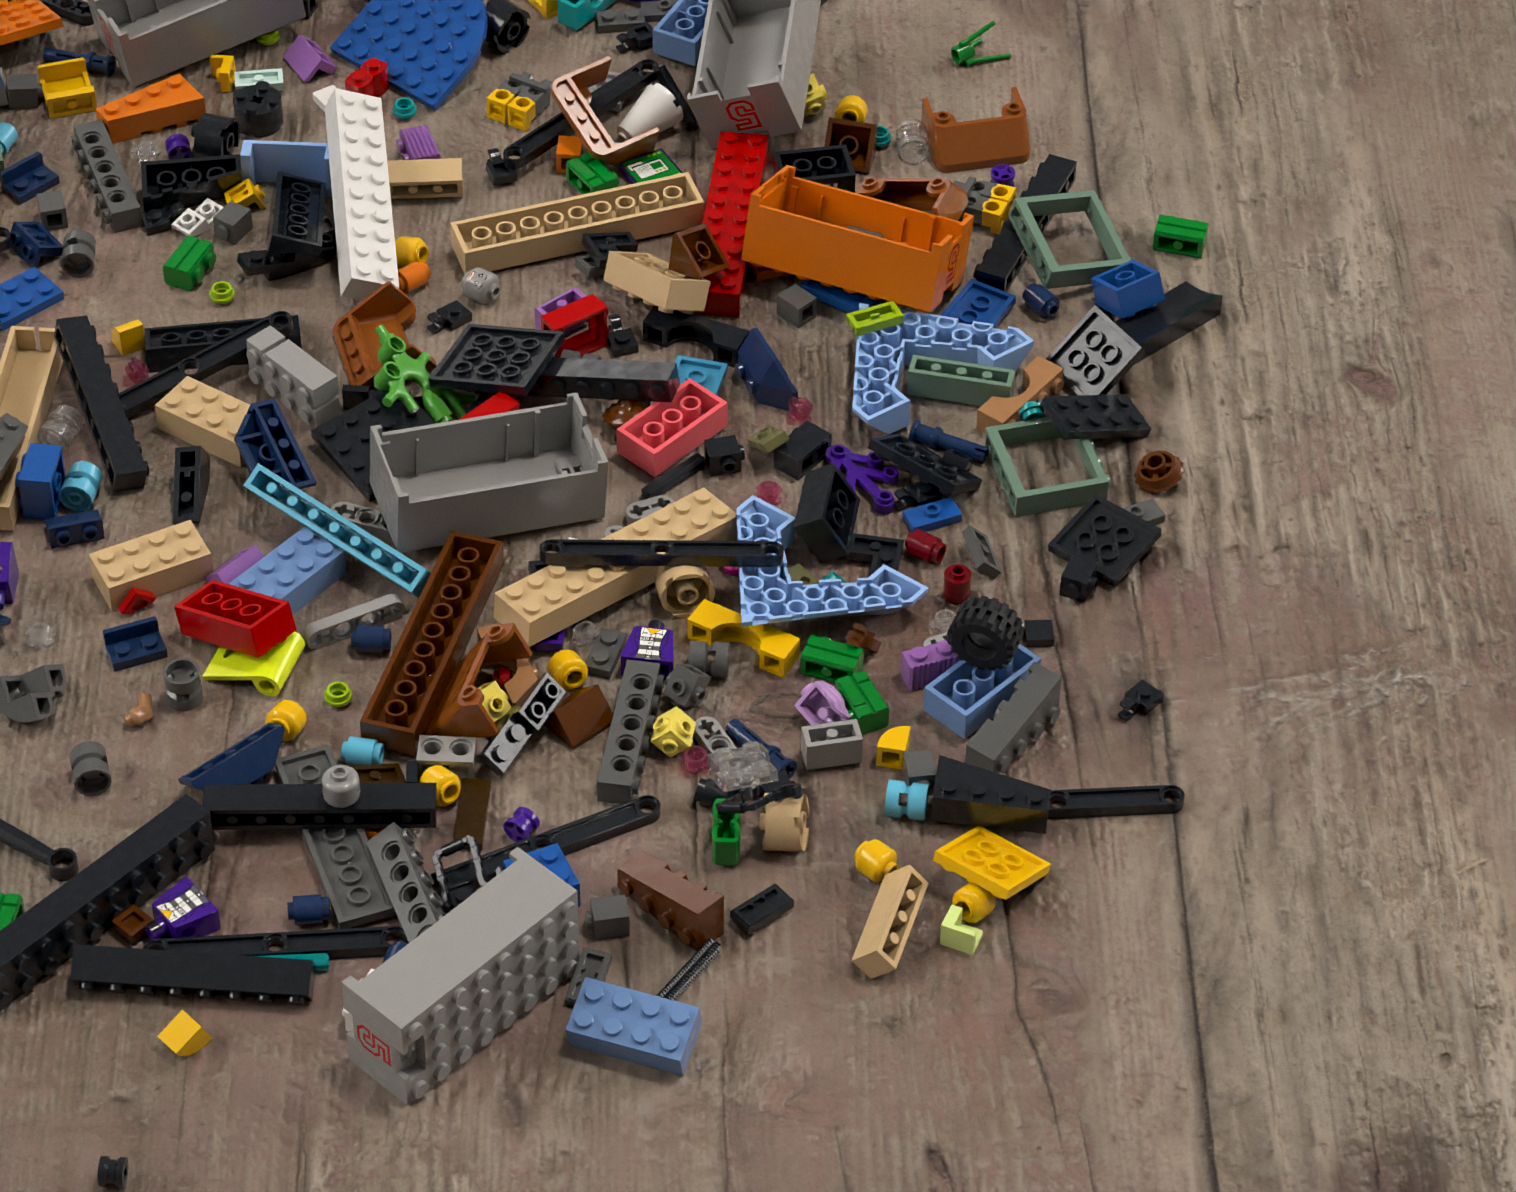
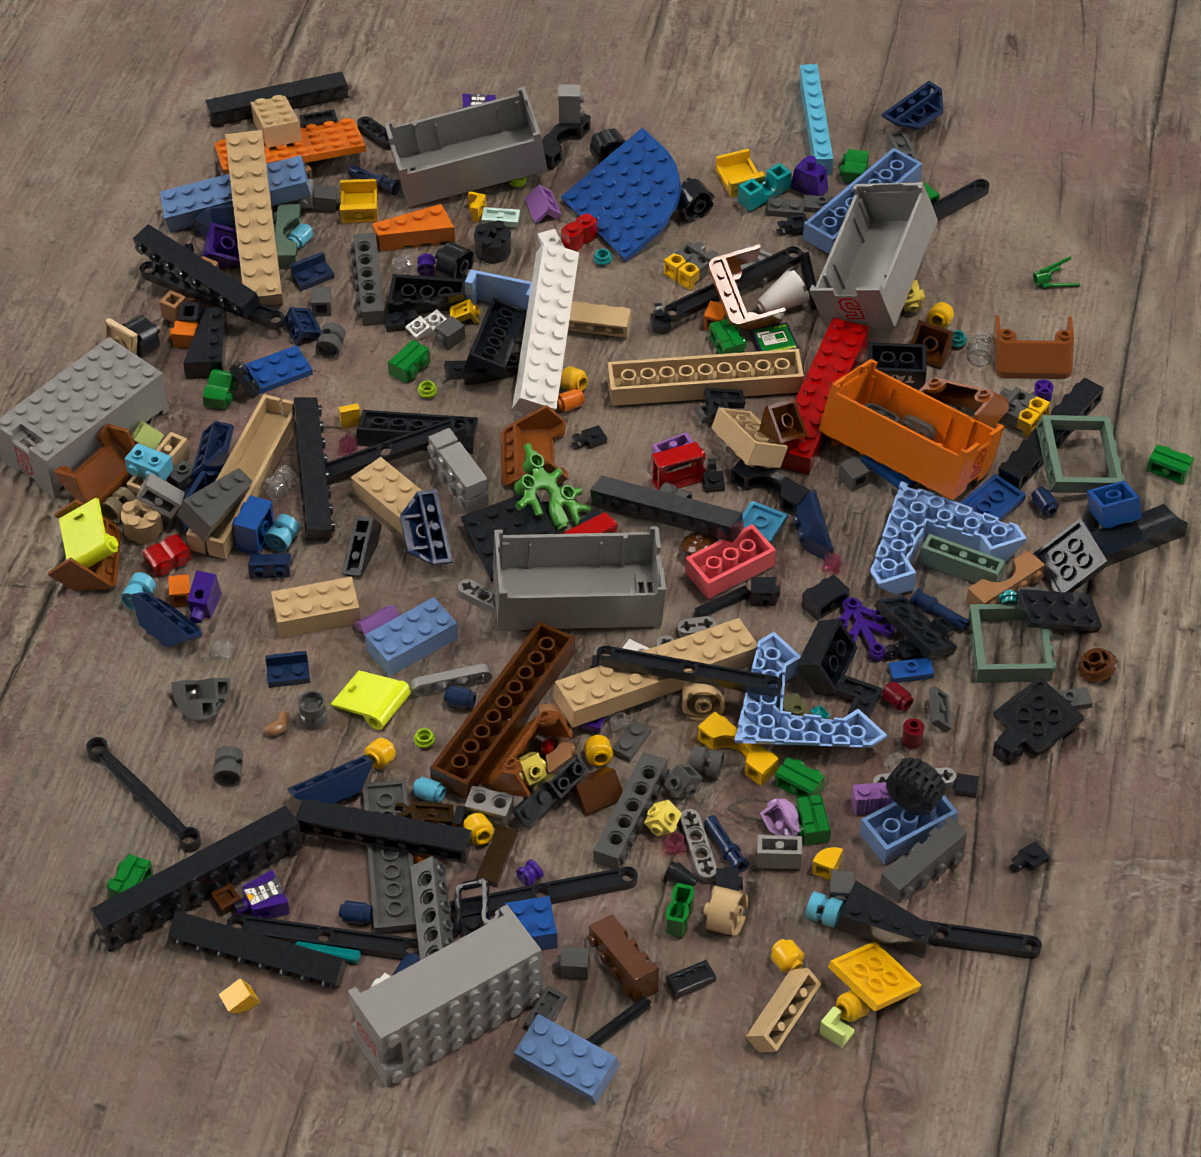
camera: 15 degrees right, 5 degrees up
black wheel [97,1156,128,1188] -> none
red tile [118,587,156,615] -> none
red brick [174,580,297,658] -> none
medium azure brick [243,463,431,598] -> none
light grey head [321,765,361,808] -> none
black tile [342,384,370,410] -> none
medium lavender brick [396,124,441,160] -> none
black plate [428,324,565,397] -> none
light grey head [461,267,501,304] -> none
torso [621,620,674,680] -> none
clear plate [707,742,779,792] -> none
black piece [715,783,803,814] -> none
olive plate [747,426,789,453] -> none
clear pink plate [756,481,782,505] -> none
lime tile [846,301,904,336] -> none
reddish brown plate [846,623,882,652] -> none

